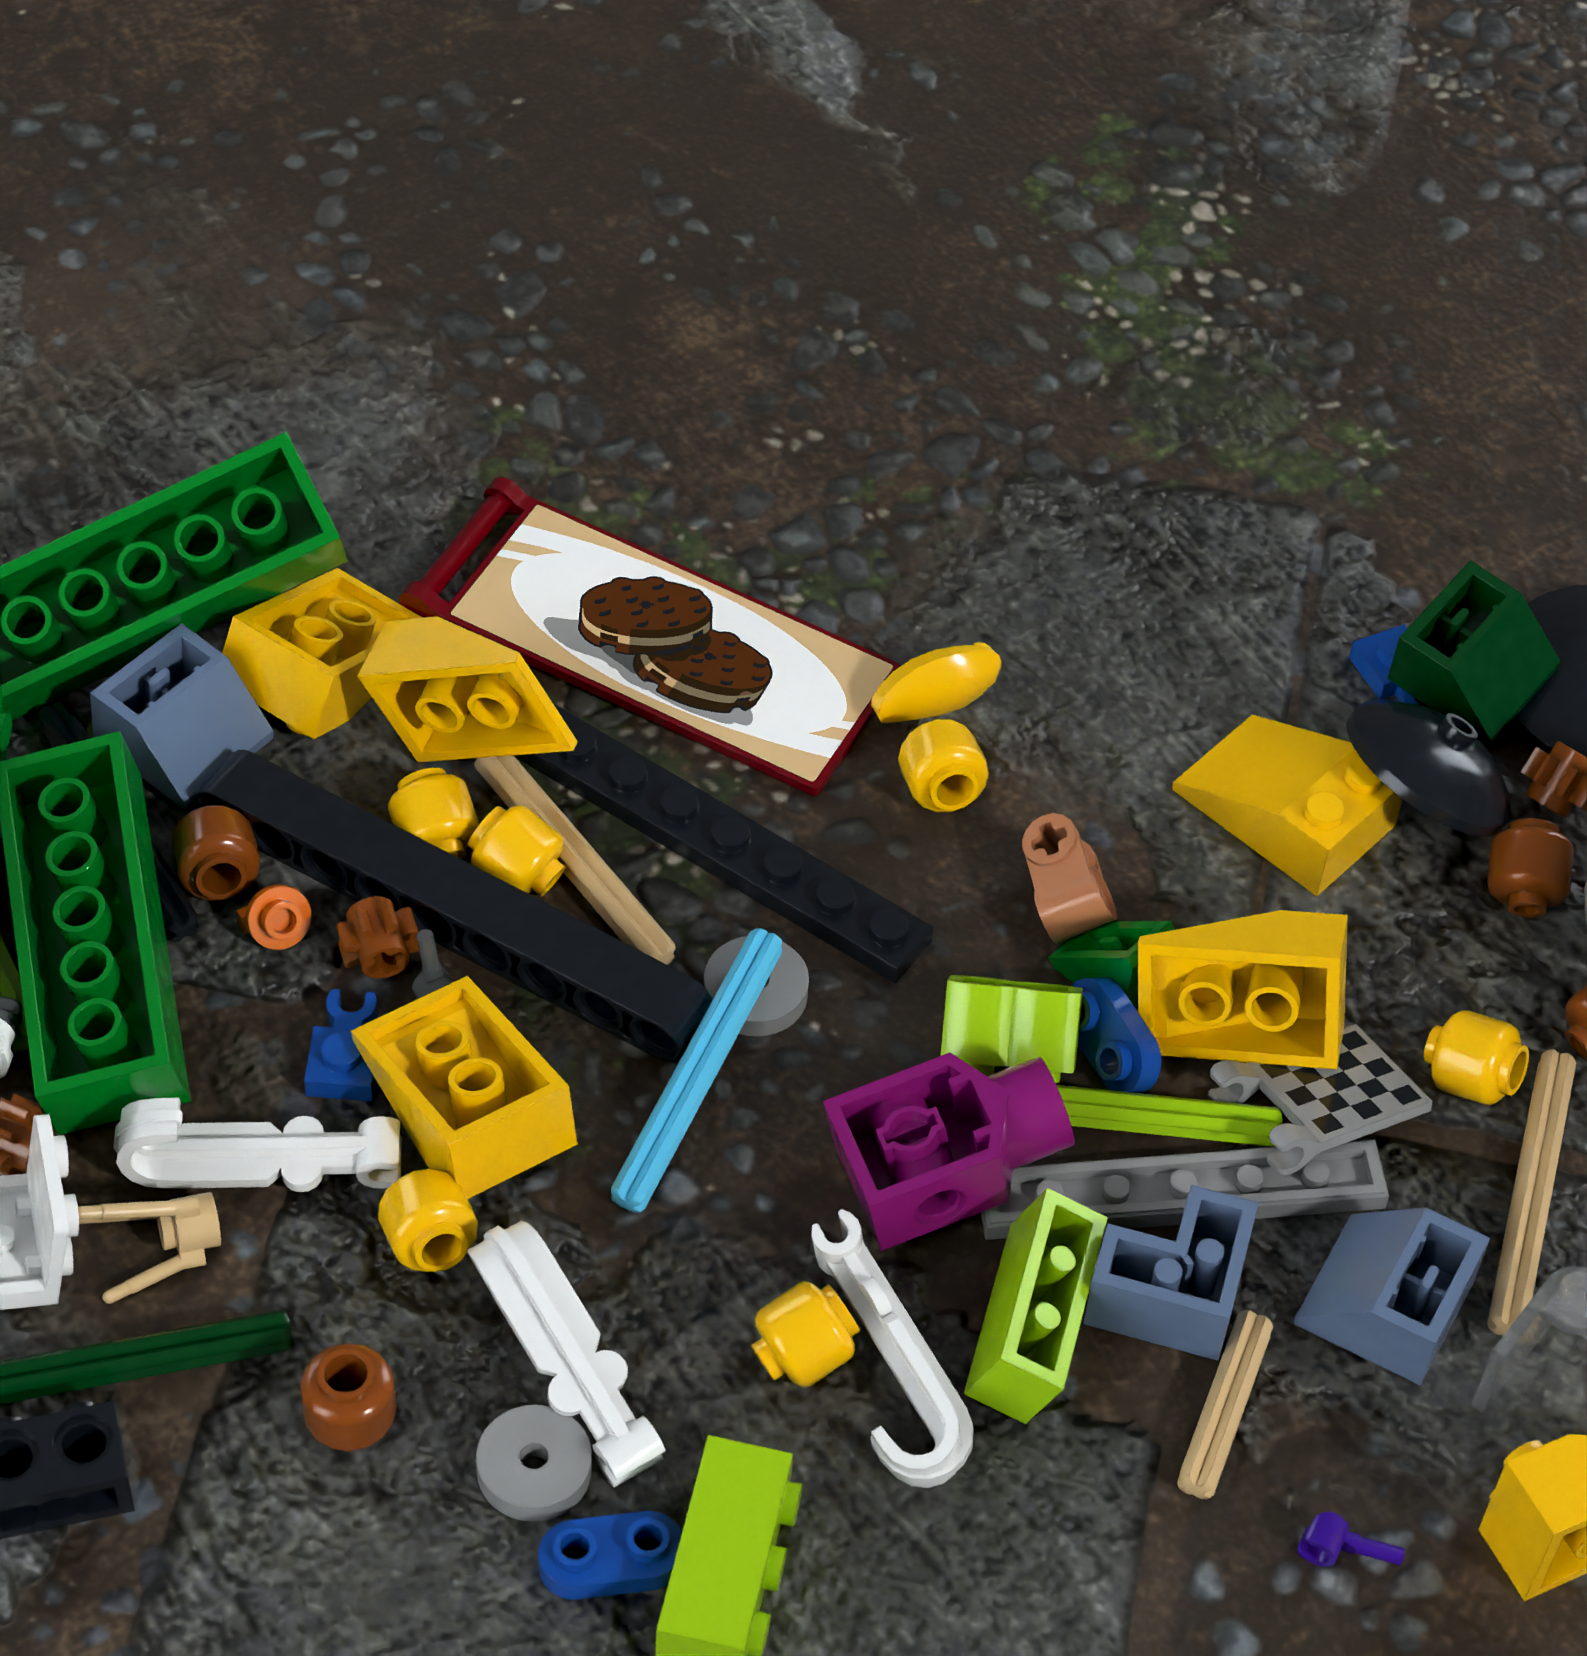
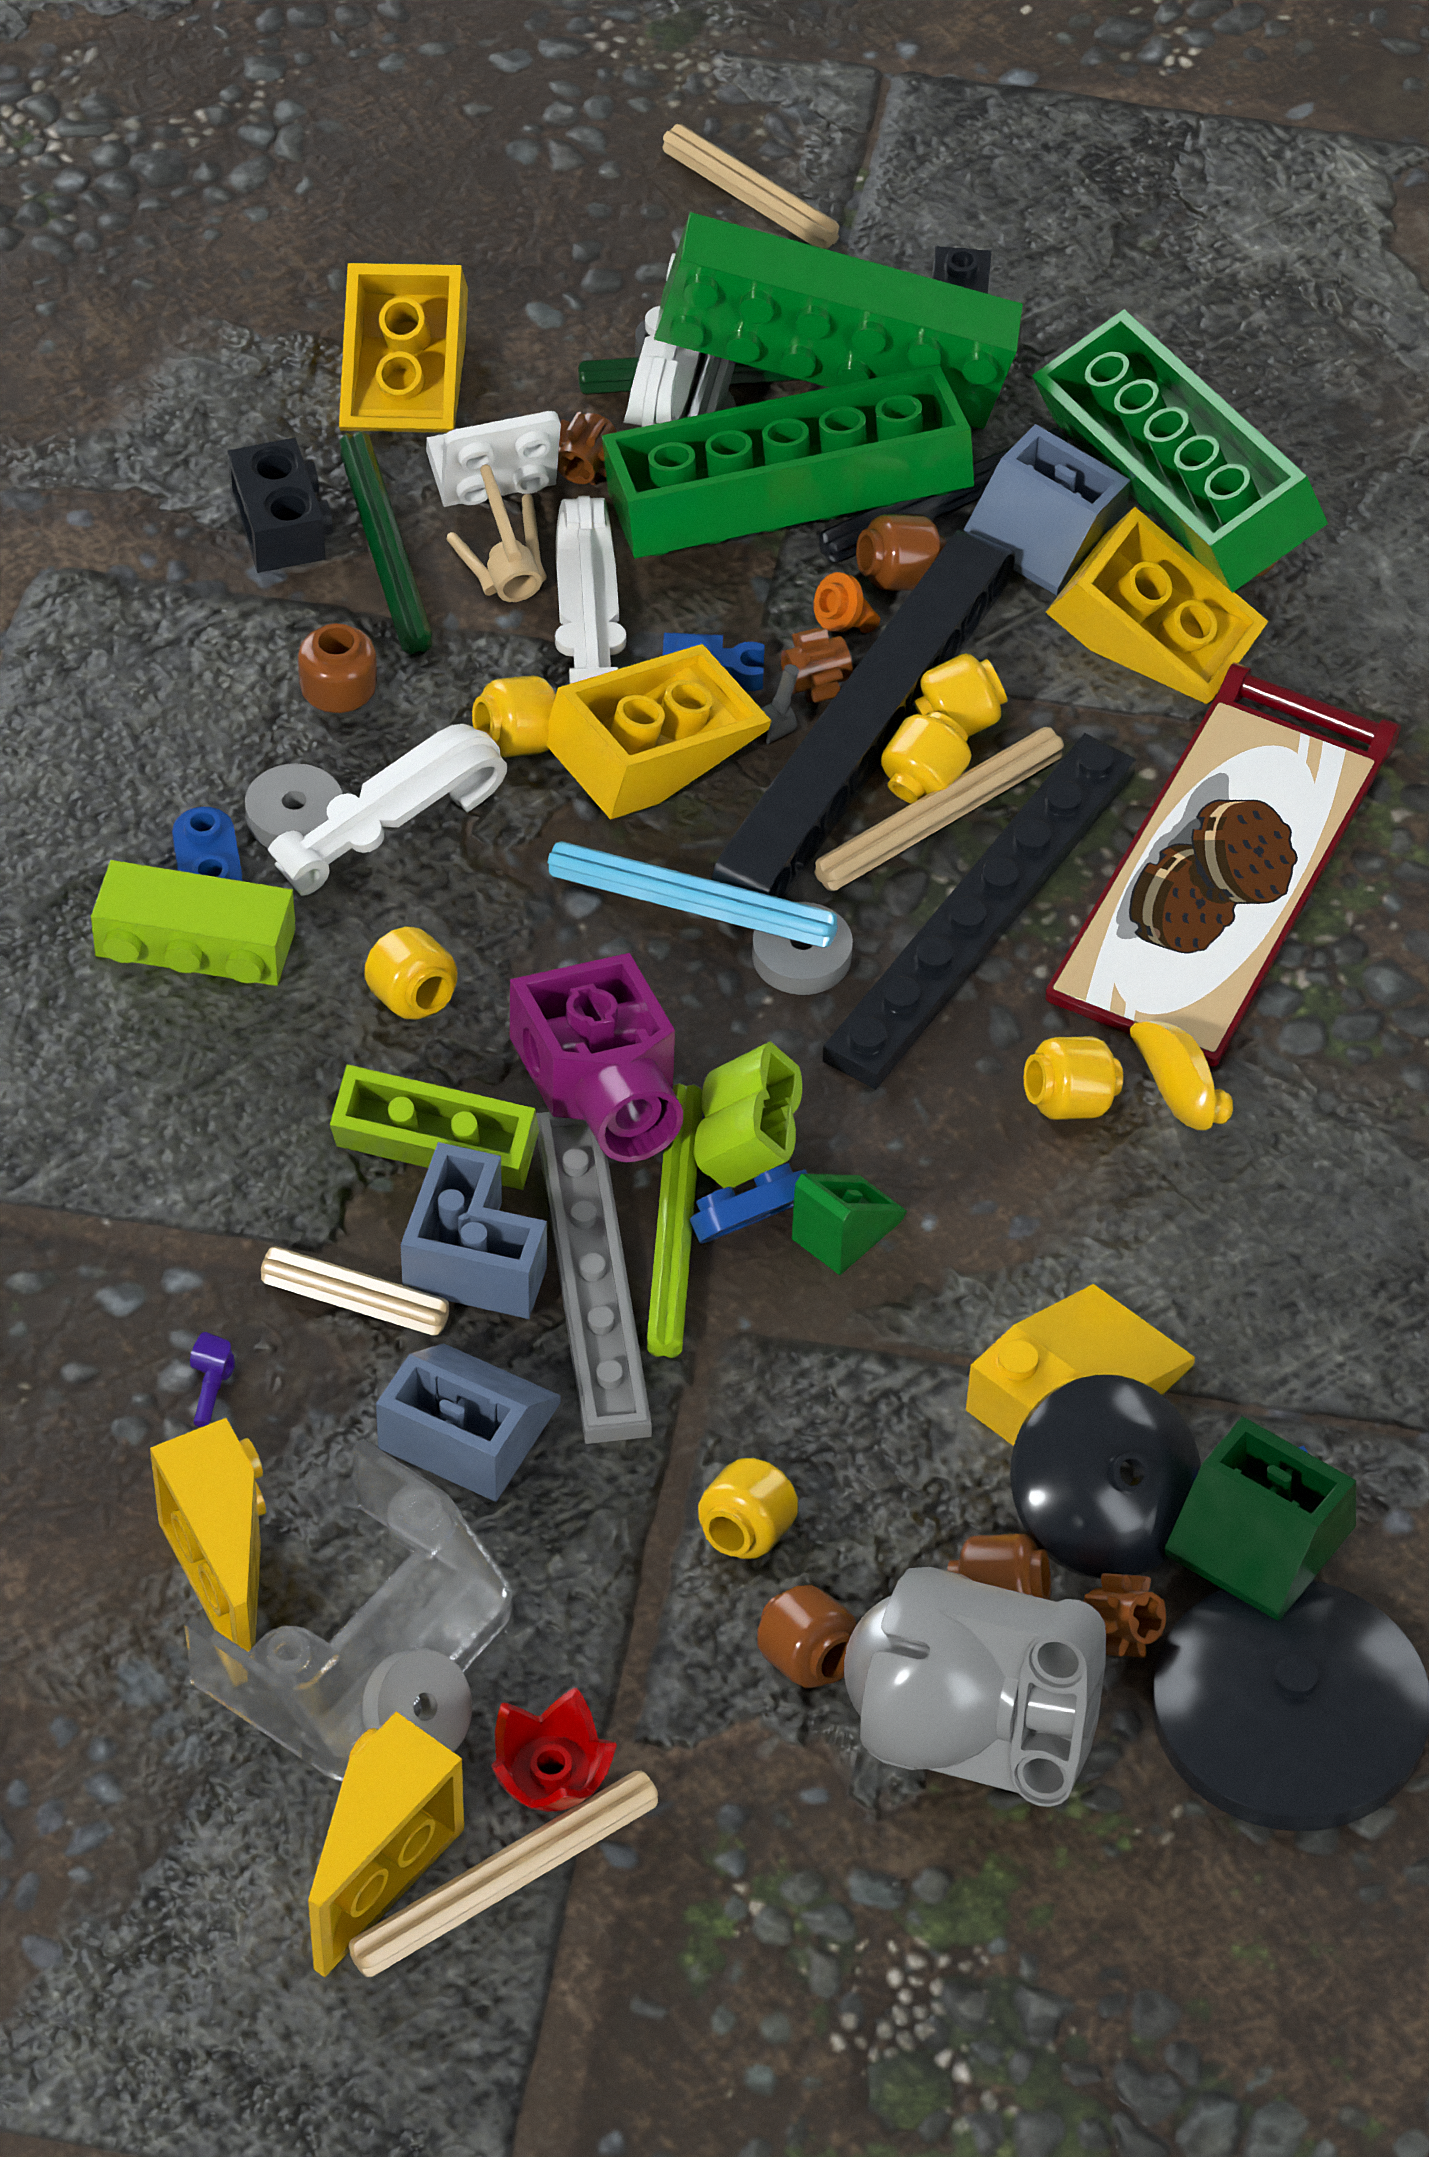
camera: 90 degrees right, 0 degrees up
yellow slope [358,616,578,762] -> none
white piece [811,1209,974,1488] -> none
nougat piece [1022,813,1117,944] -> none
yellow slope [1138,910,1348,1070] -> none
light grey flag [1208,1024,1433,1176] -> none
tan axle [1487,1049,1576,1339] -> none

